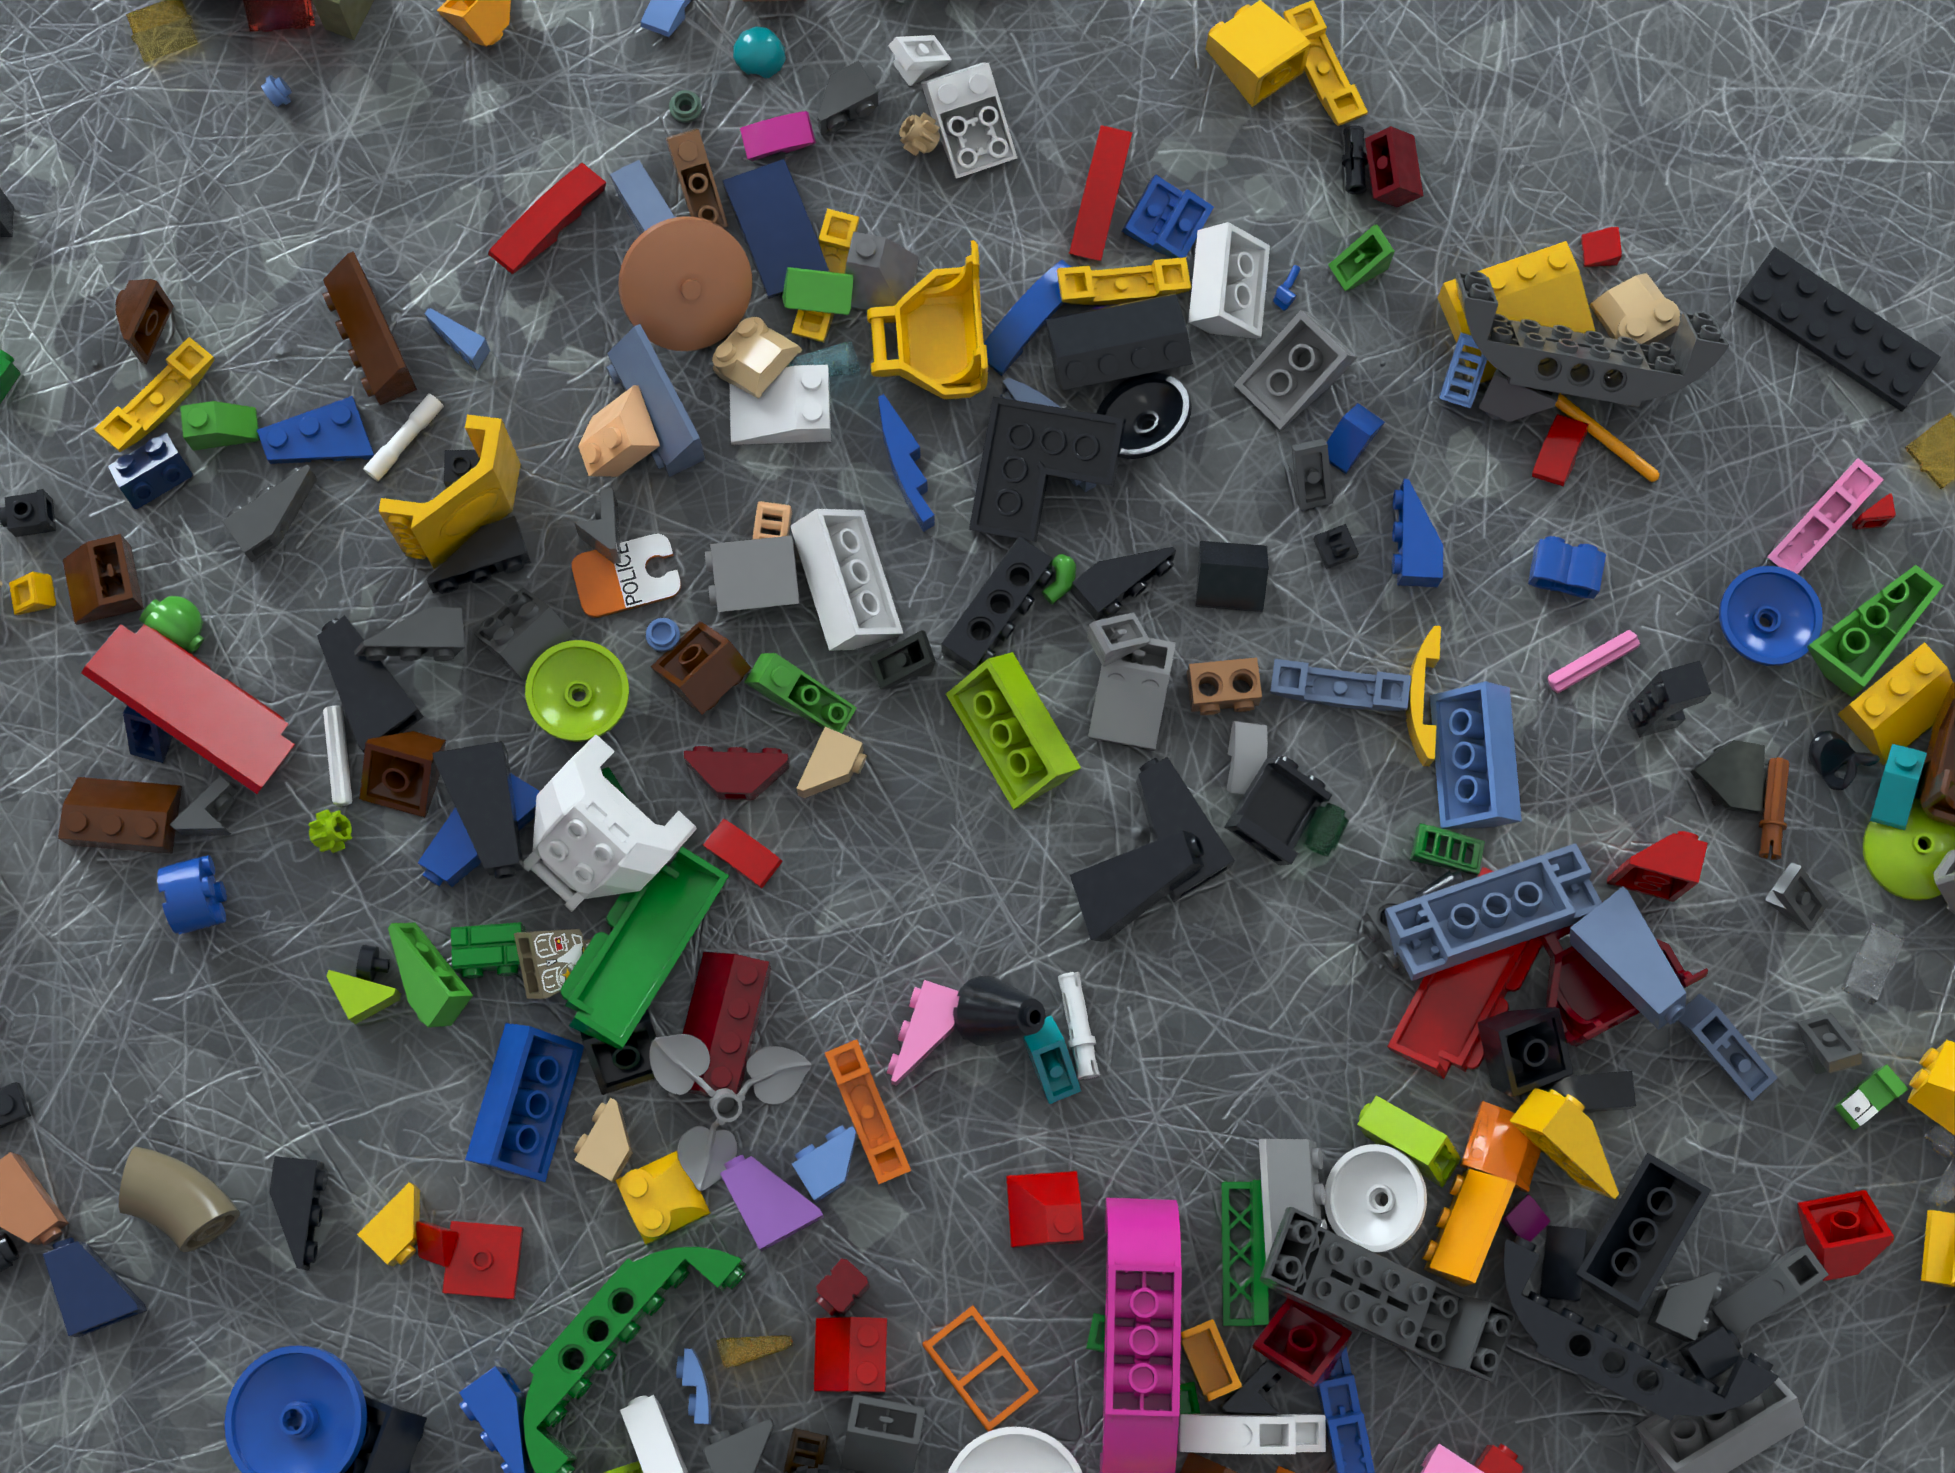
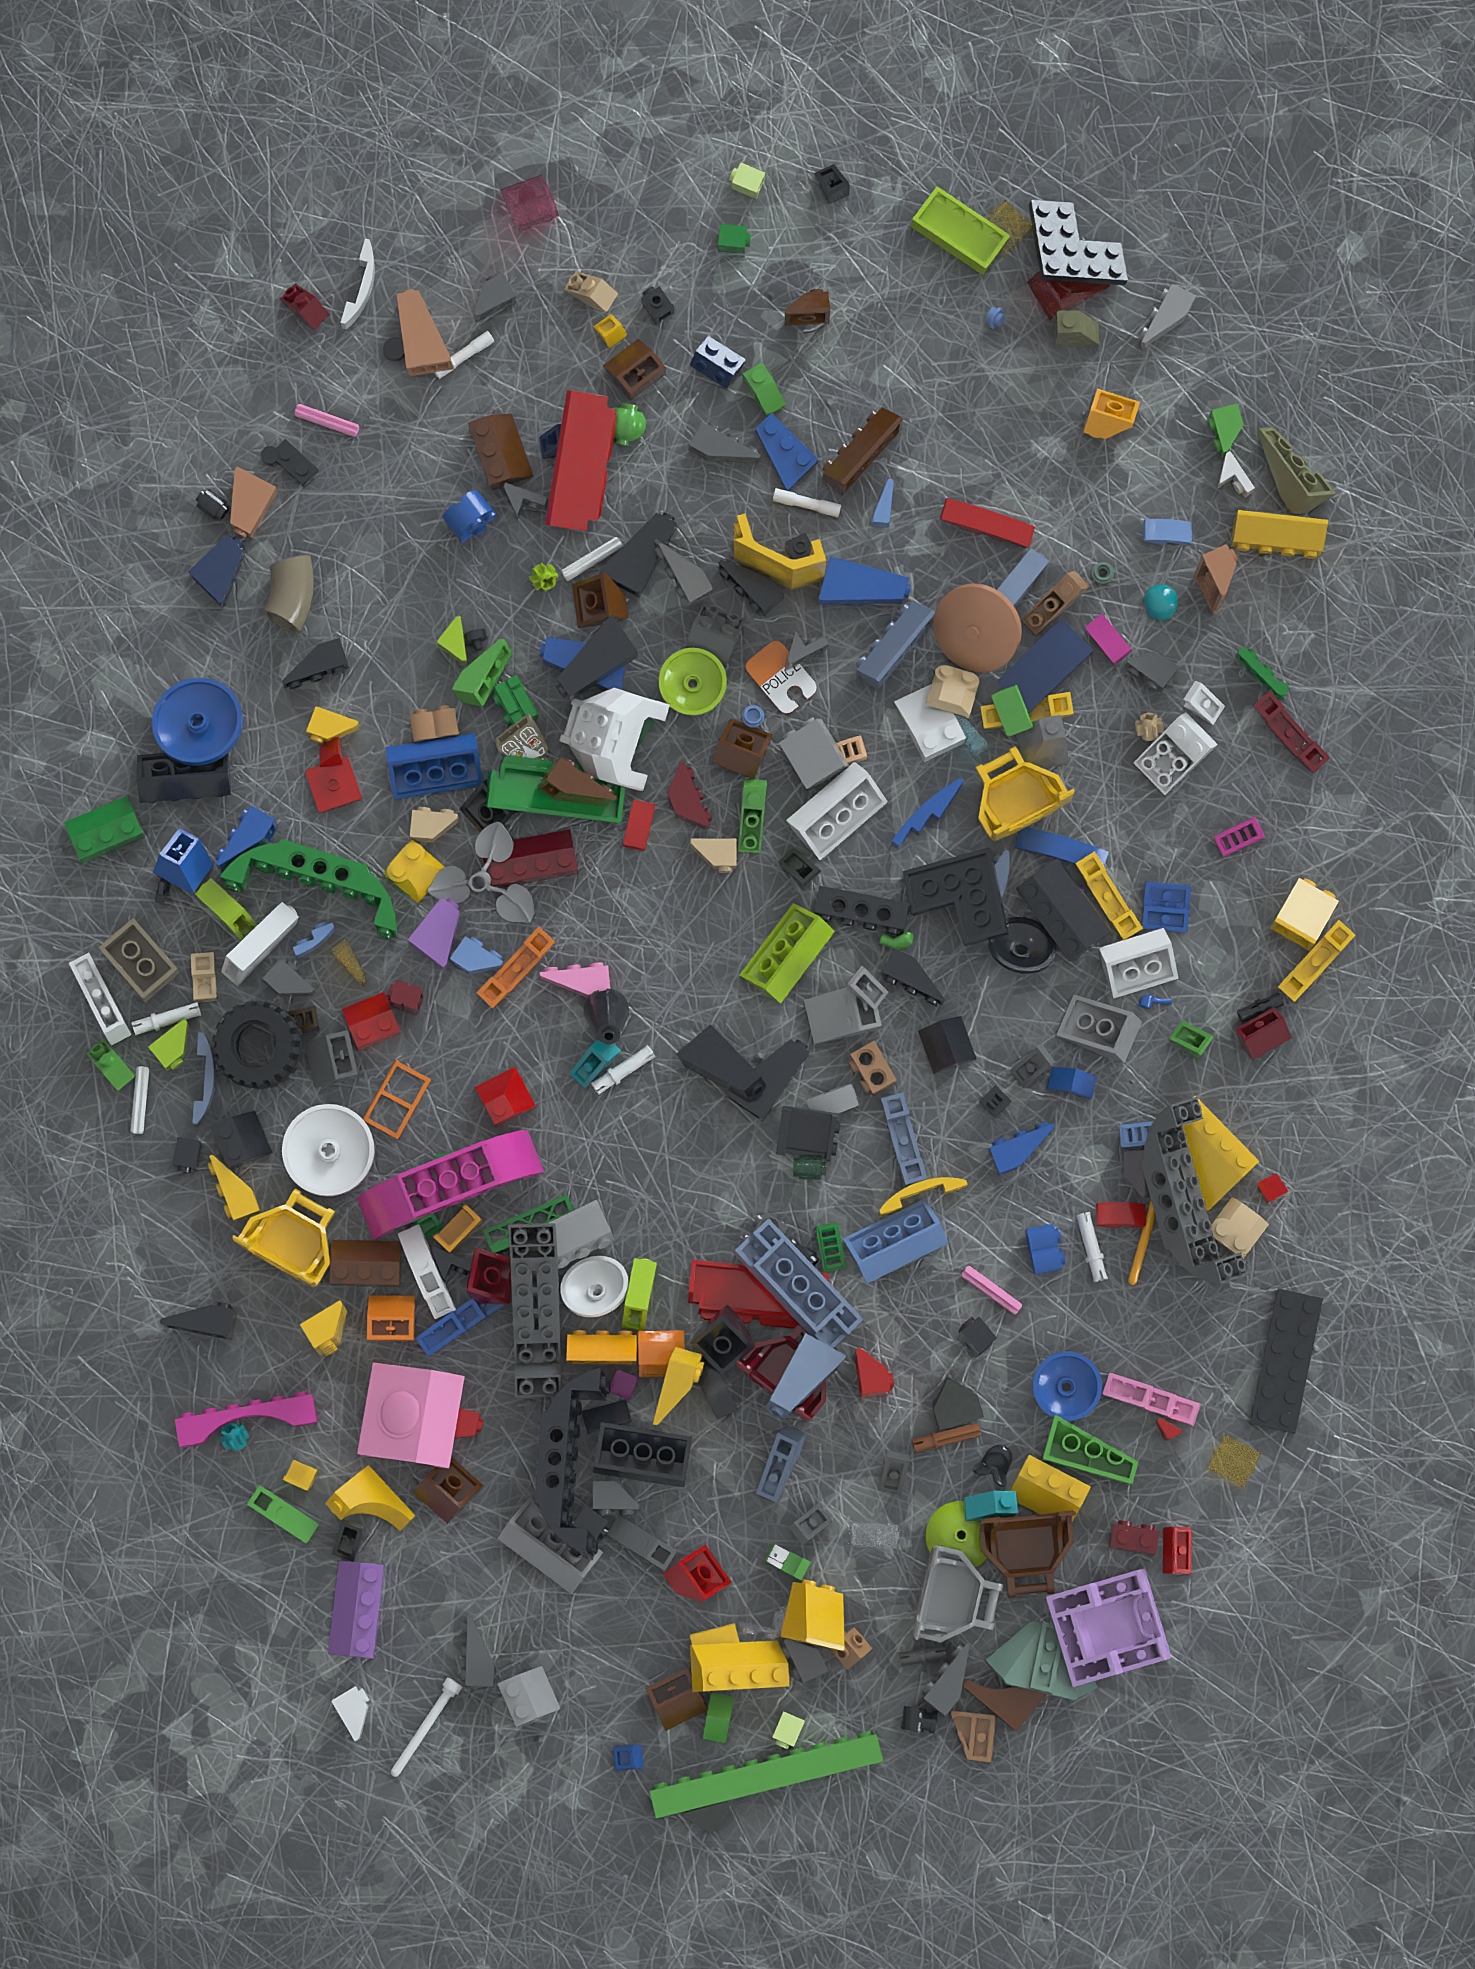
camera: 65 degrees right, 5 degrees up
yellow slope [94,337,215,452] -> none
light nougat slope [578,385,660,477] -> none
red slope [1069,125,1133,261] -> none
none -> medium nougat brick [410,705,459,743]
none -> reddish brown slope [537,758,617,807]
none -> blue slope [818,556,912,605]
none -> lime slope [910,186,1011,276]
none -> white pin [1076,1212,1108,1282]
none -> dark pink slope [1214,817,1266,857]

